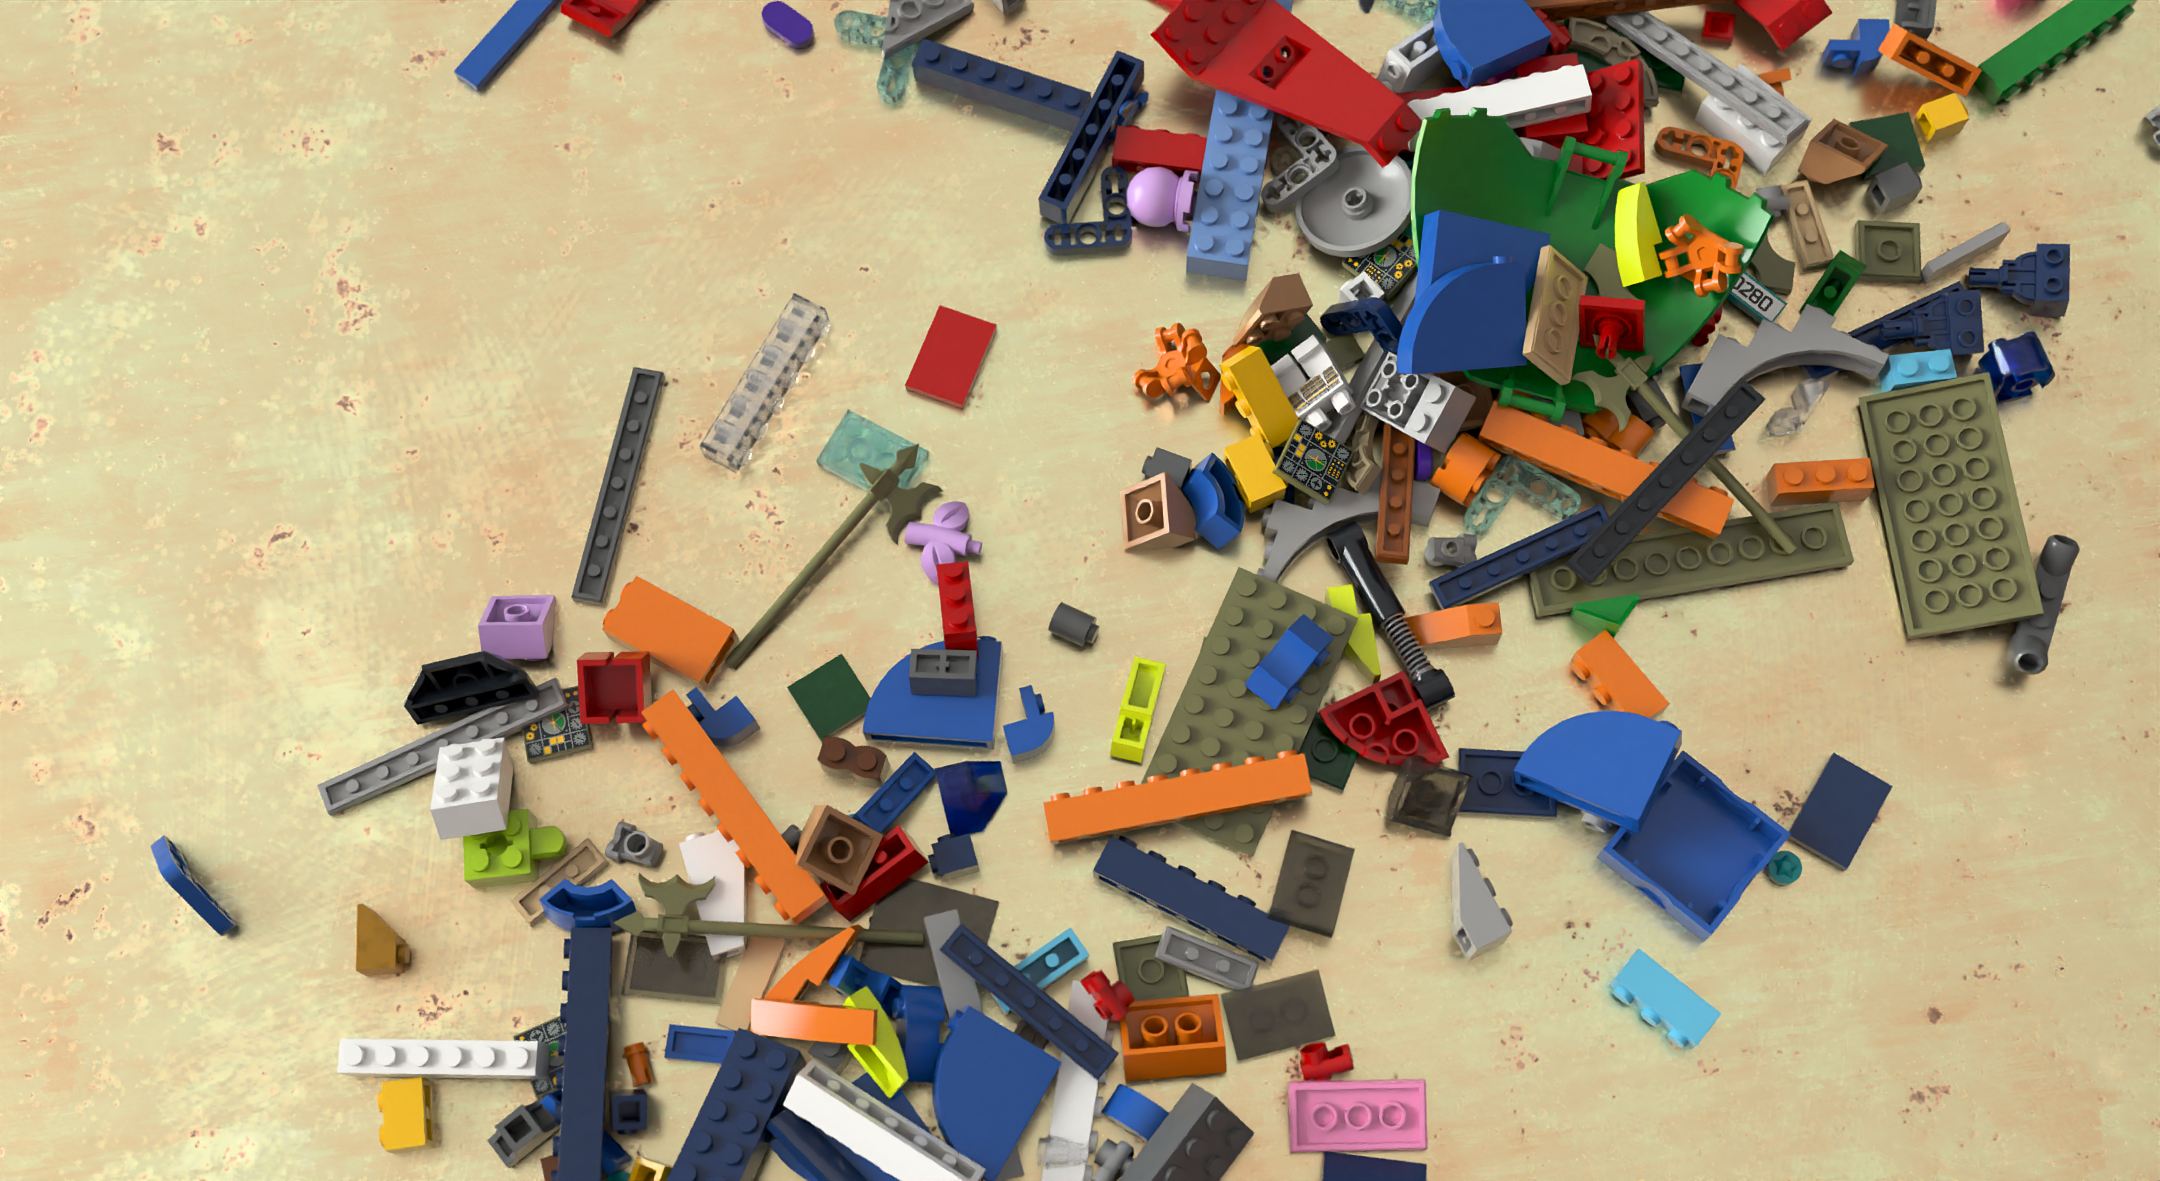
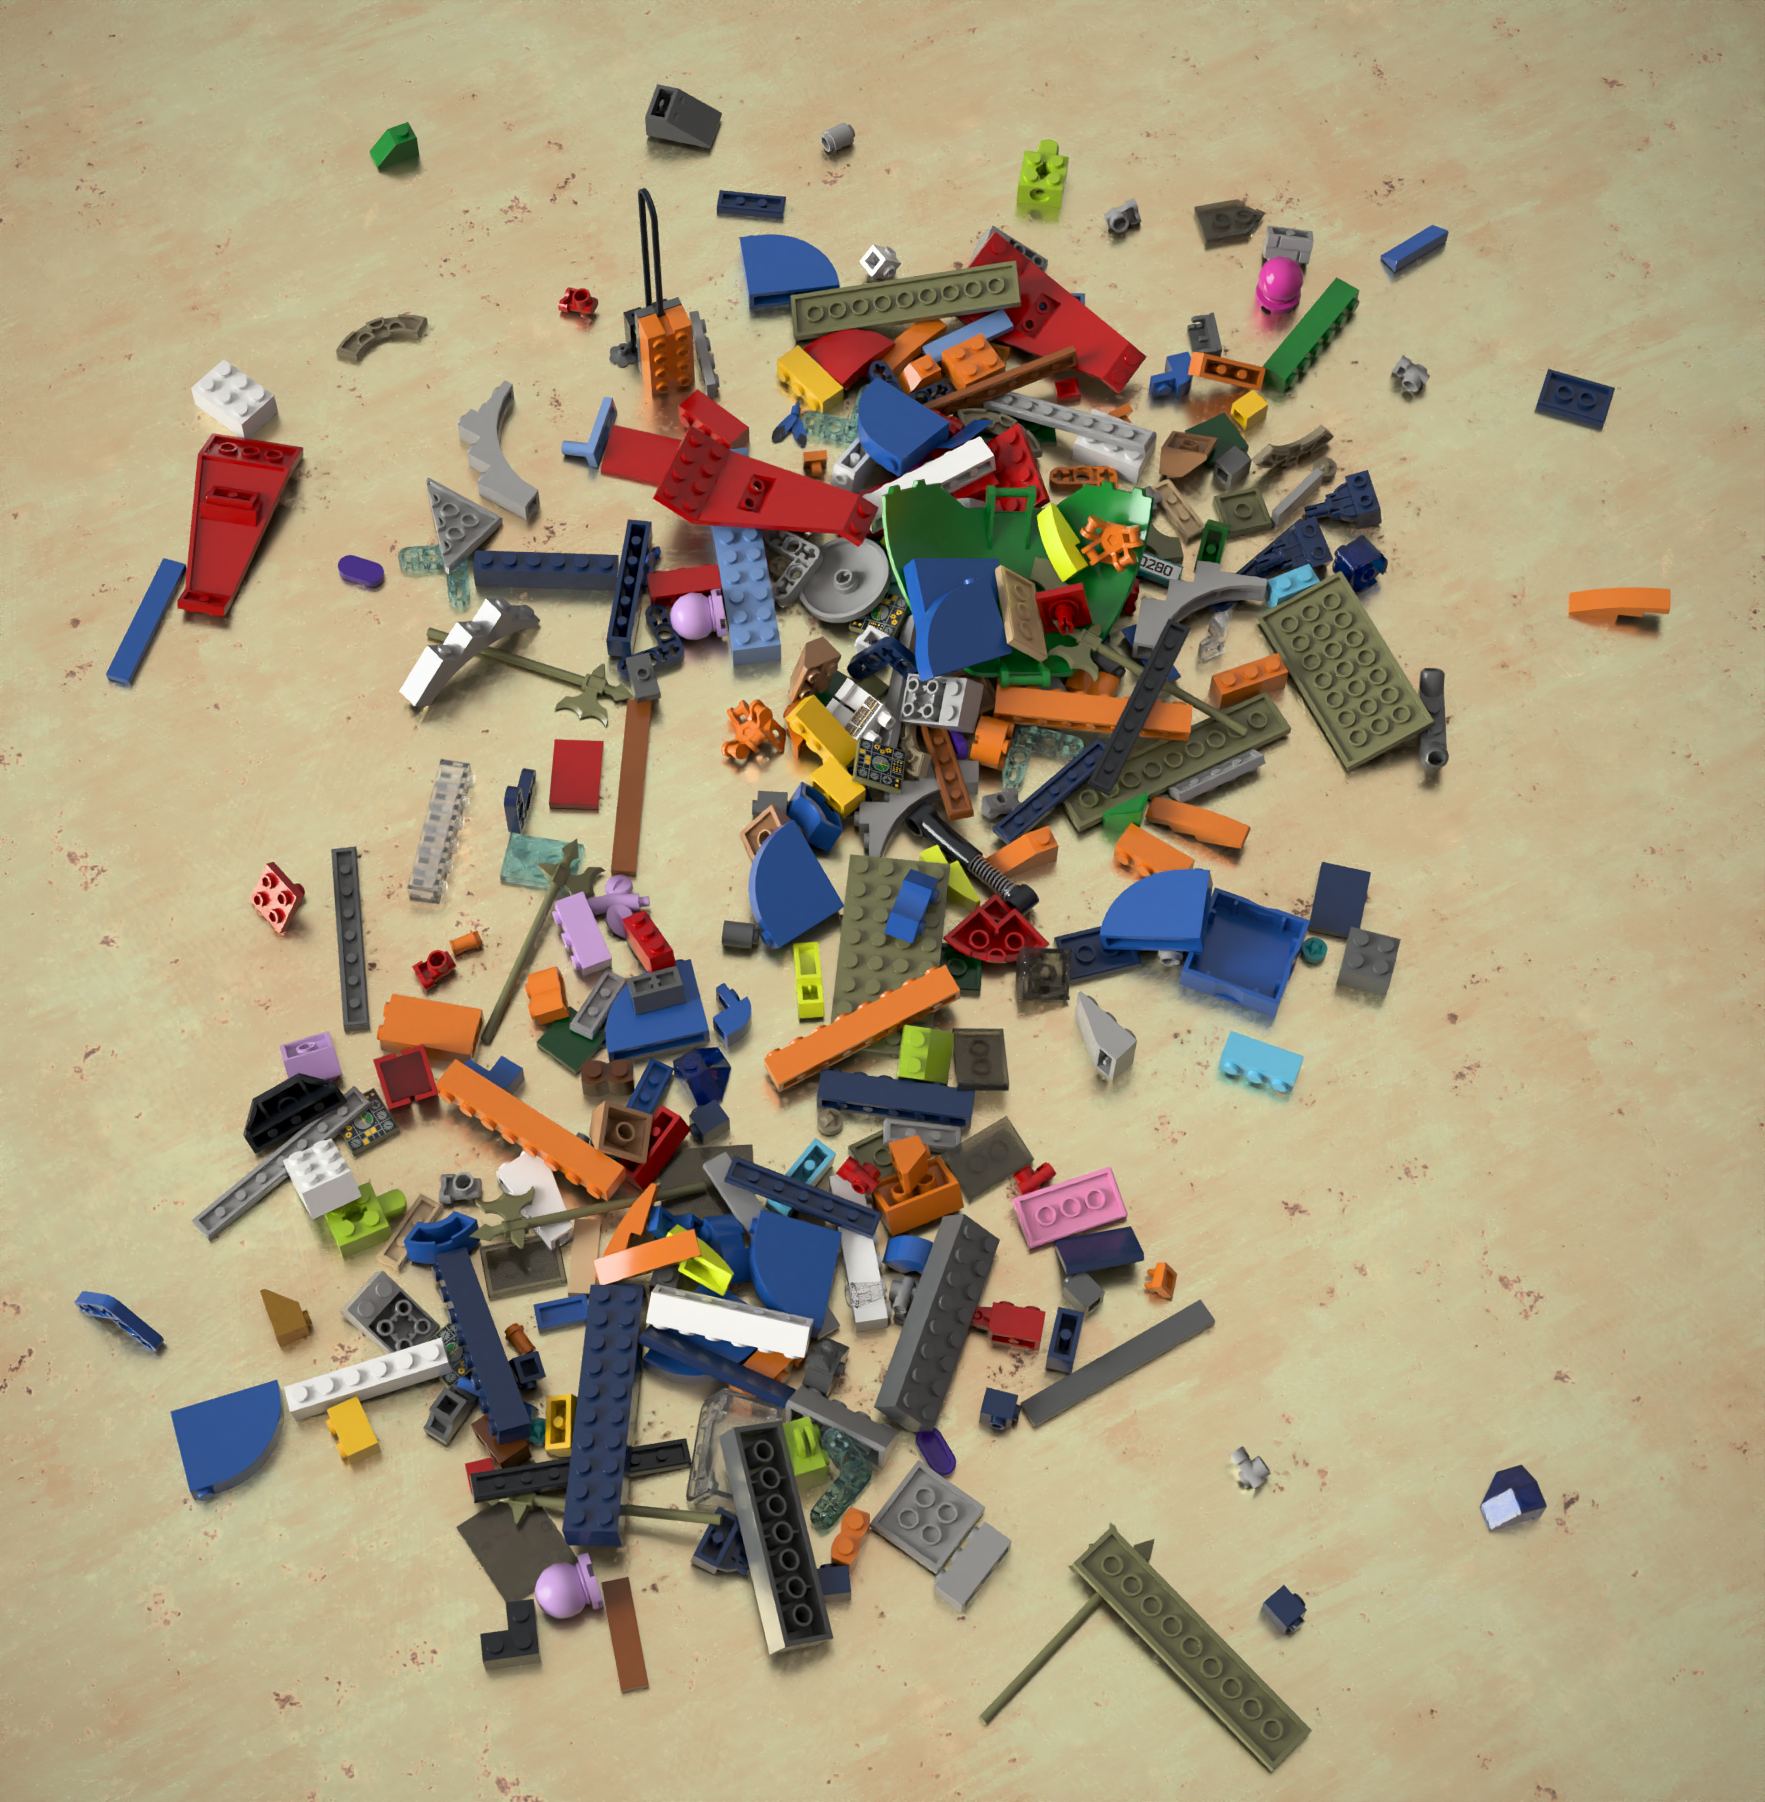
camera: 25 degrees left, 10 degrees down
none -> blue brick [170,1380,284,1501]
none -> plate [250,862,305,933]
none -> light grey slope [339,1271,440,1354]
none -> light grey arch [399,597,540,706]
none -> red plate [412,950,457,991]
none -> olive piece [427,627,634,727]
none -> orange pin [449,930,483,956]
none -> dark blue beam [504,768,536,834]
none -> orange brick [525,966,569,1025]
none -> lavender brick [552,891,612,977]
none -> light grey tile [570,970,628,1040]
none -> dark orange tile [611,699,652,876]
none -> dark grey brick [625,653,661,703]
none -> blue brick [748,820,844,949]
none -> orange tile [802,450,828,477]
none -> dark tan tile [817,1108,843,1135]
none -> orange slope [889,1135,931,1194]
none -> lime slope [896,1025,954,1084]
none -> blue sticker [933,420,993,448]
none -> orange slope [1145,796,1251,849]
none -> light grey plate [1168,749,1266,803]
none -> dark tan tile [1251,425,1334,468]
none -> dark tan tile [1313,457,1337,481]
none -> dark grey brick [1336,927,1401,996]

